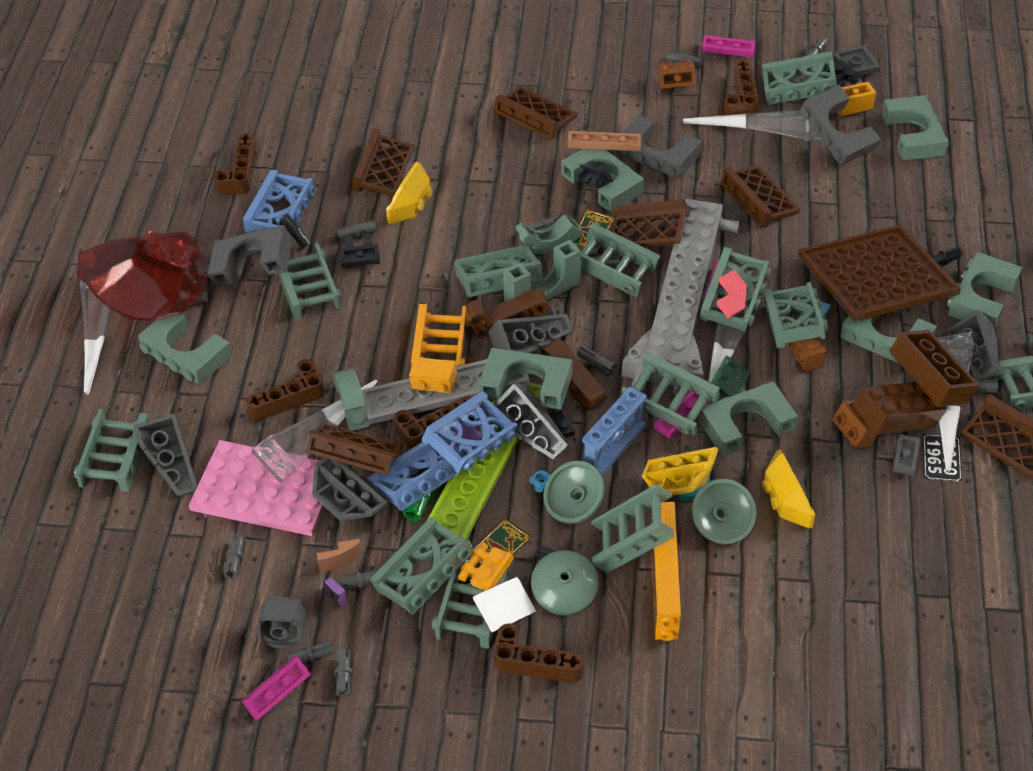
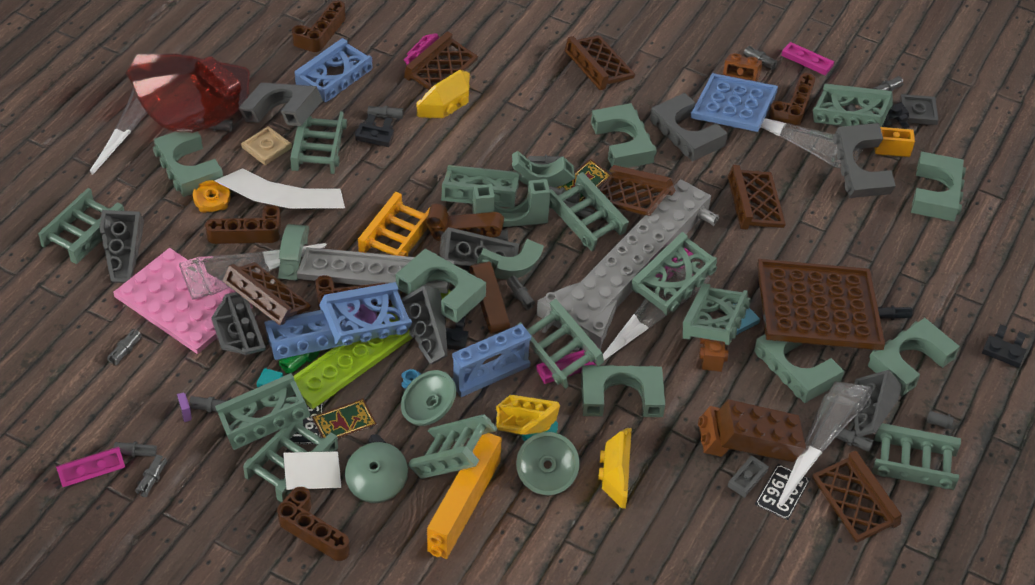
camera: 20 degrees right, 0 degrees up
dark grey brick [256,596,306,648] -> none
black axle [280,214,311,249] -> none
nougat slope [317,539,362,573] -> none
light orange brick [409,357,458,394] -> none
light orange plate [458,542,514,591] -> none
nougat tile [567,131,641,151] -> none
black hinge [578,164,613,188] -> none
clear green plate [710,355,751,397] -> none
coral tile [716,270,747,319] -> none
reddish brown brick [889,330,979,407] -> none
none -> light orange plate [193,180,231,213]
none -> white sticker [214,168,345,208]
none -> tan tile [241,126,292,165]
none -> teal tile [256,368,283,387]
none -> dark pink hinge [404,33,439,65]
none -> sand green arch [476,239,544,280]
none -> medium blue plate [691,73,778,132]

